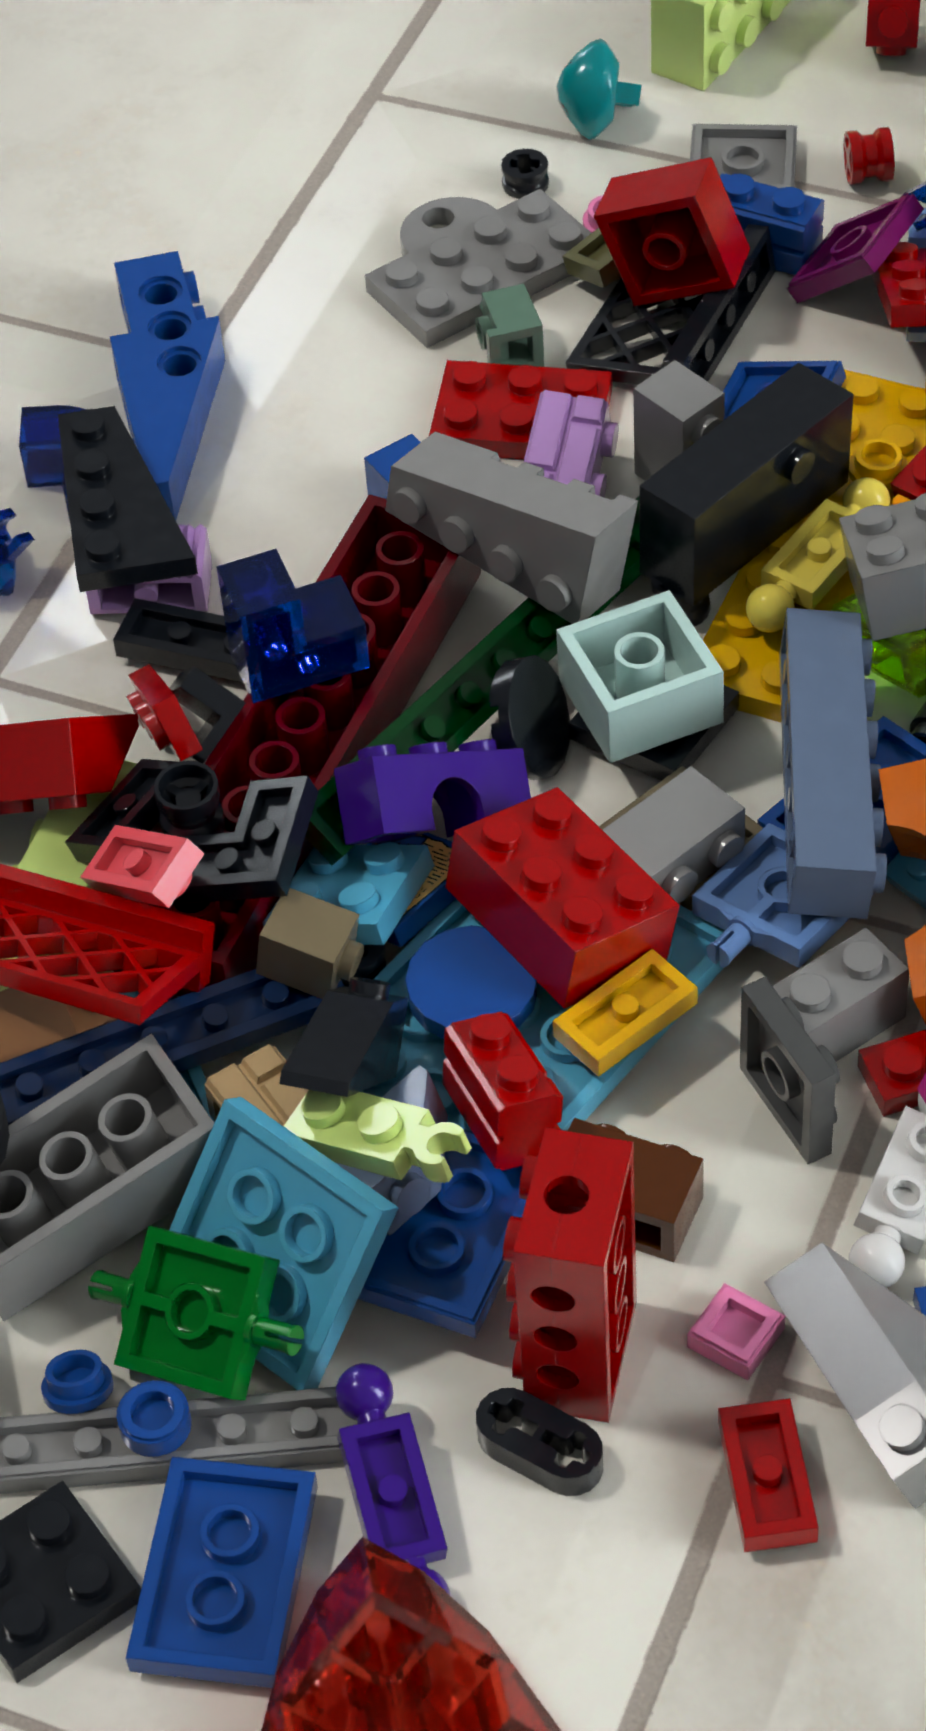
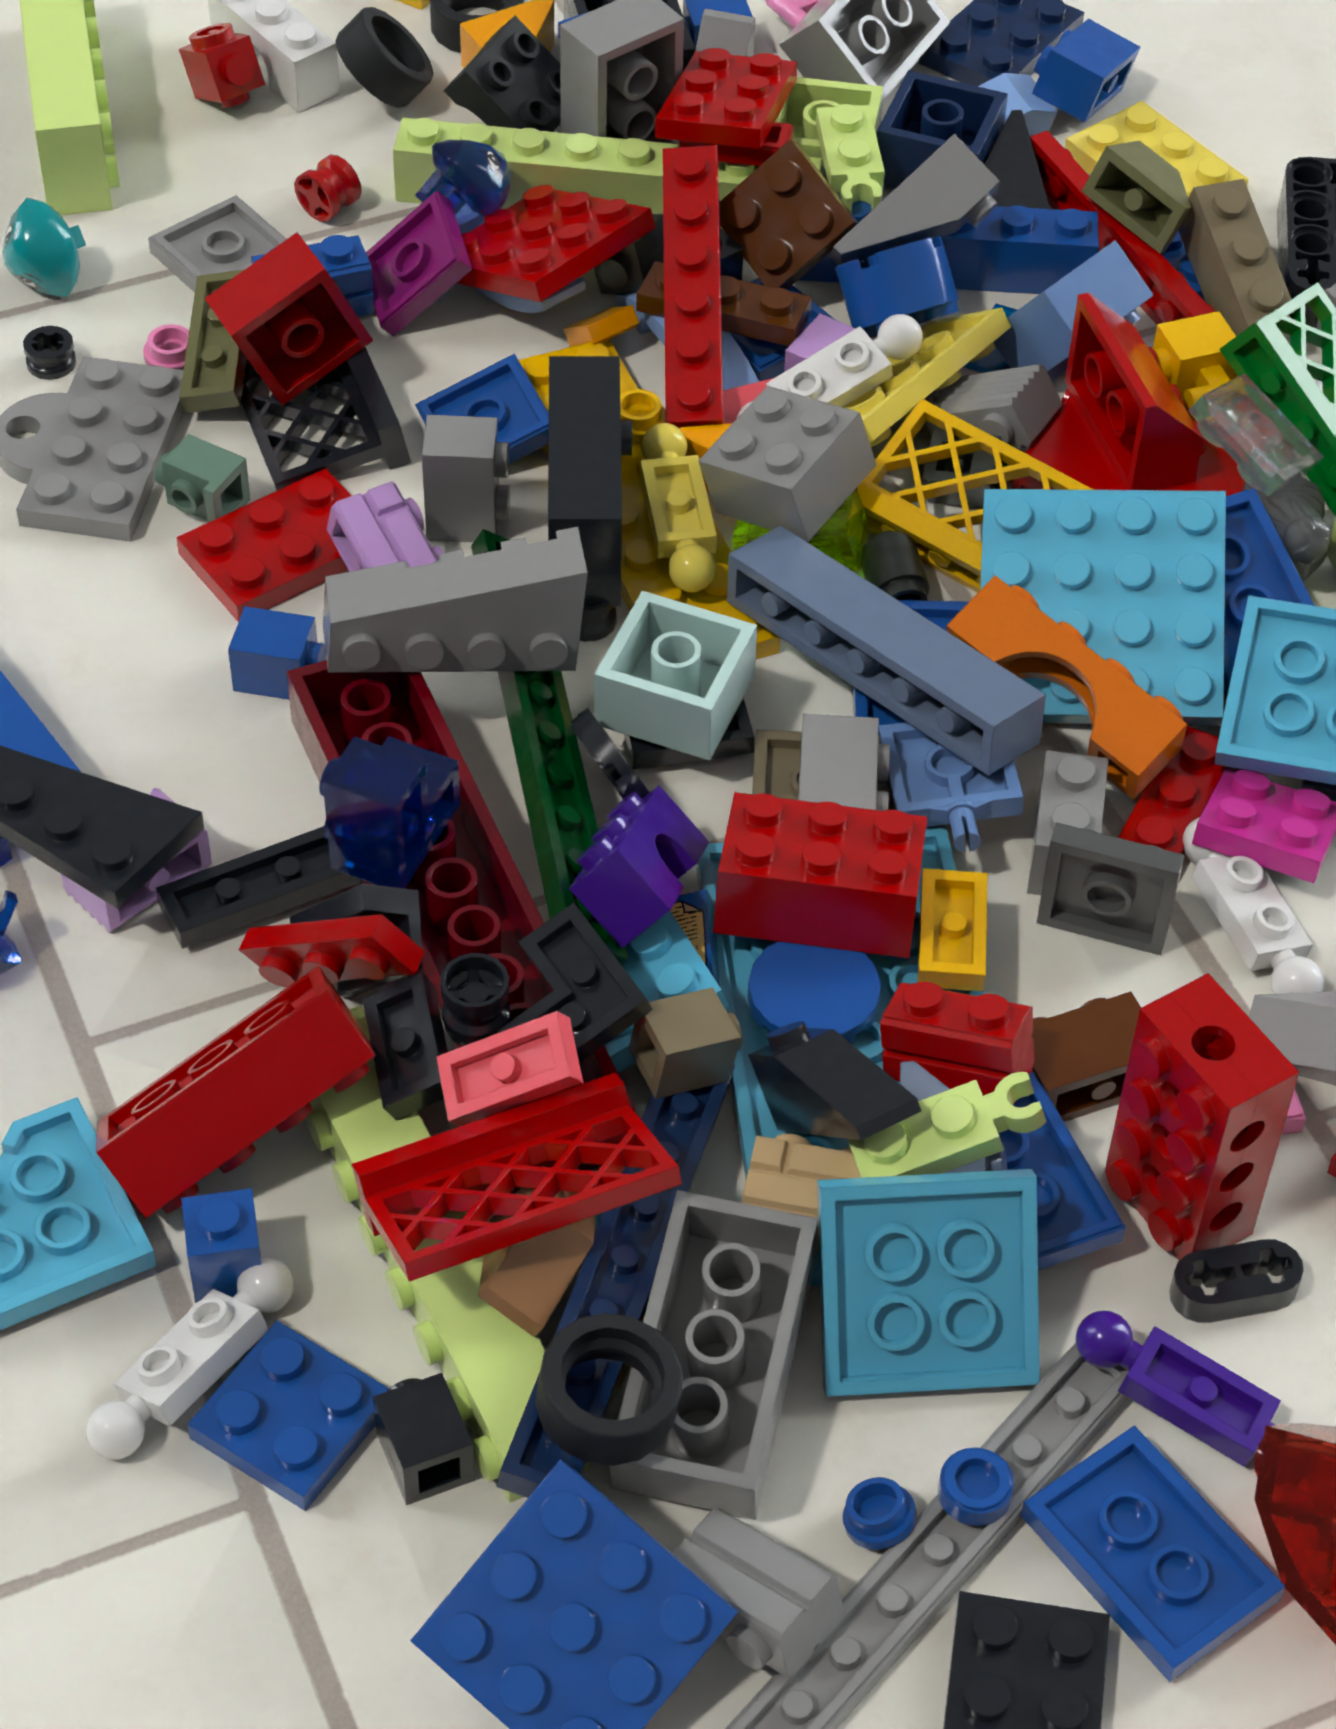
camera: 50 degrees left, 0 degrees up
green plate [88,1226,304,1401] -> none

